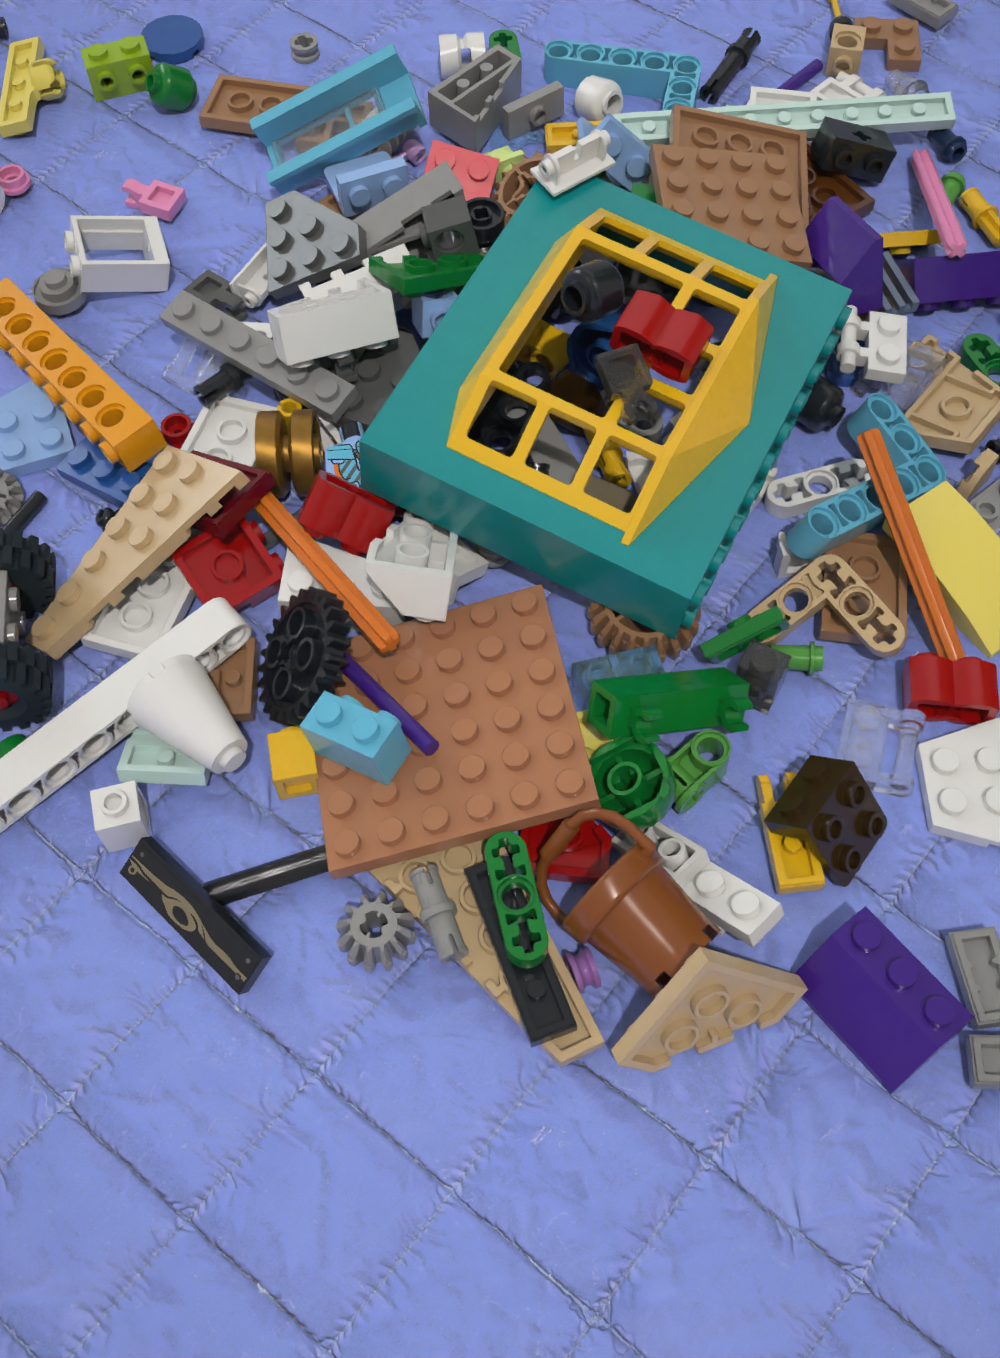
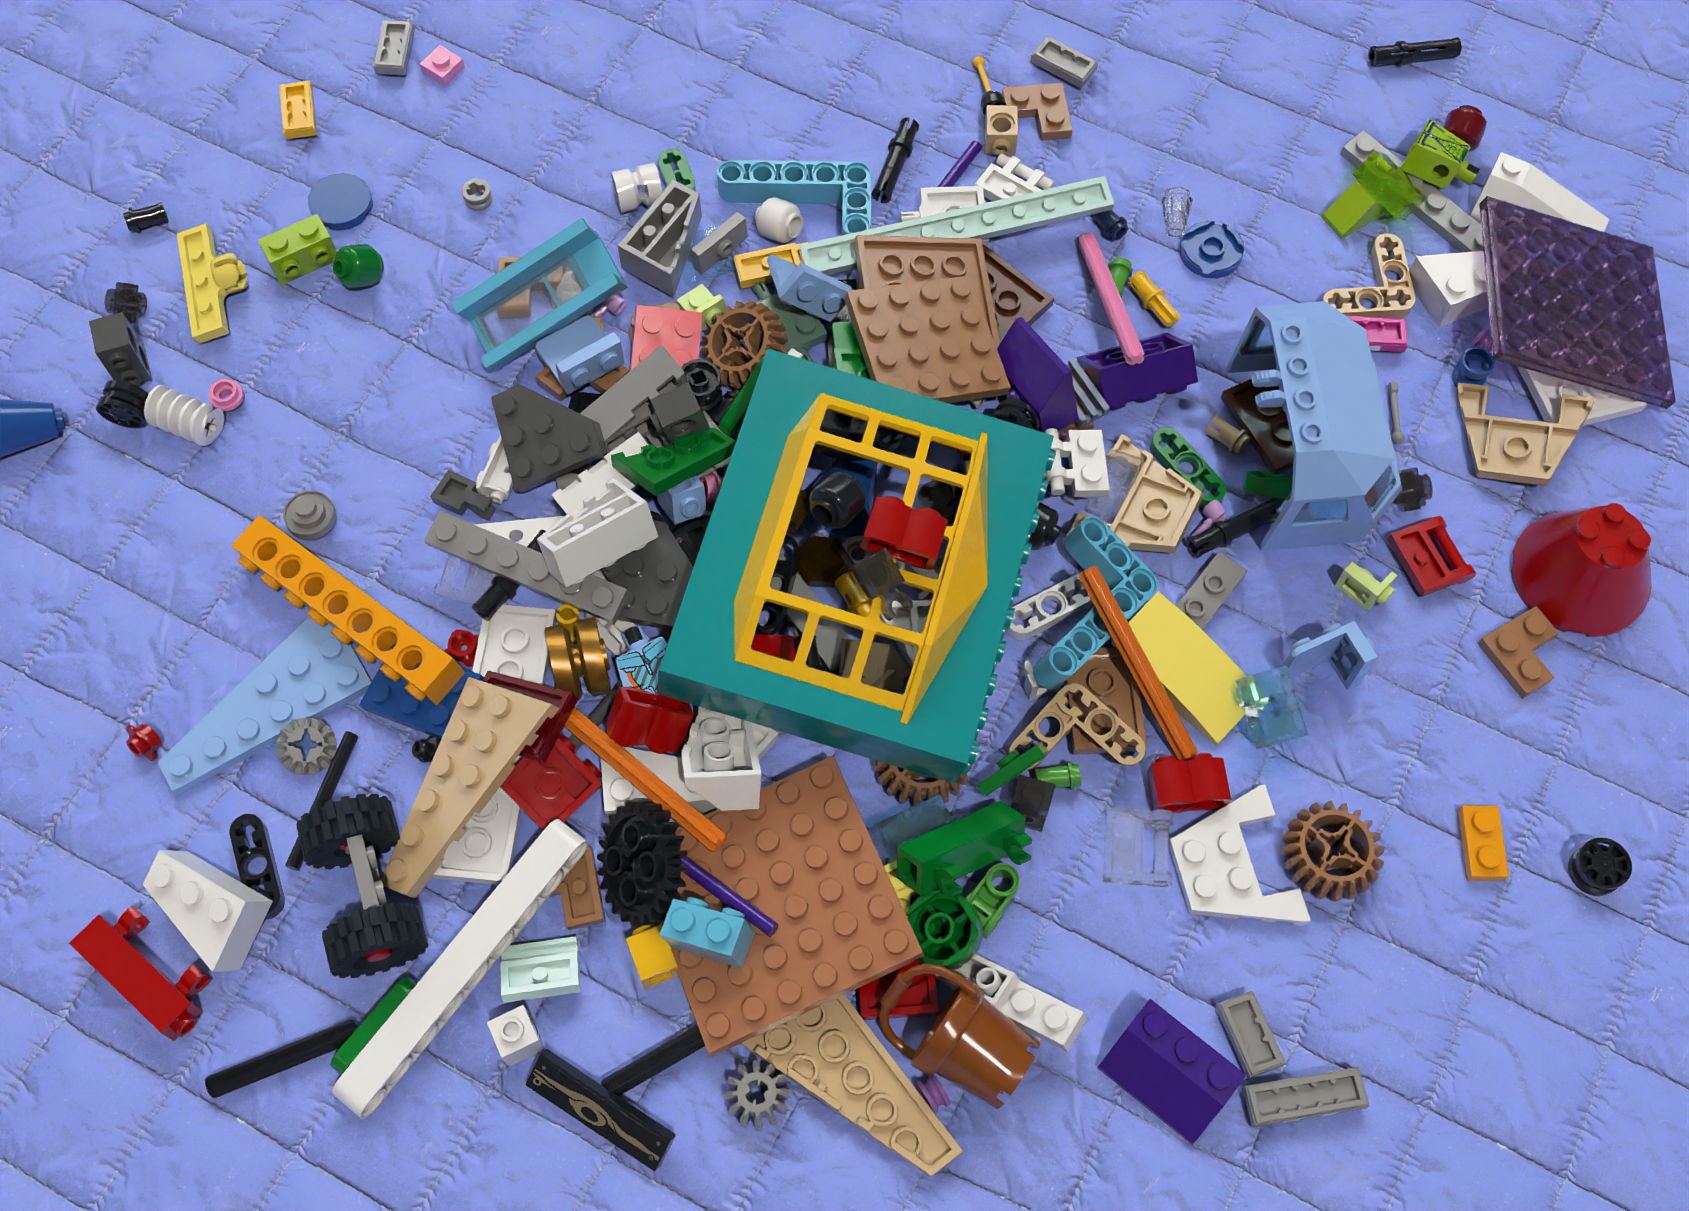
camera: 15 degrees left, 5 degrees up
white window [64,215,170,293] -> none
bright pink plate [121,178,187,222] -> none
white cone [127,654,248,774] -> none
medium nougat plate [199,74,310,141] -> none
light grey pin [409,864,469,964] -> none
black tile [464,854,577,1048] -> none
green beam [484,831,549,968] -> none
white hinge [530,129,616,197] -> none
tan plate [611,946,808,1073] -> none
yellow hinge [756,772,825,895] -> none
dark brown bracket [764,755,887,887] -> none
black brick [810,116,897,183] -> none
yellow plate [878,229,941,255] -> none
clear cone [885,69,930,96] -> none
tan tile [956,448,999,501] -> none

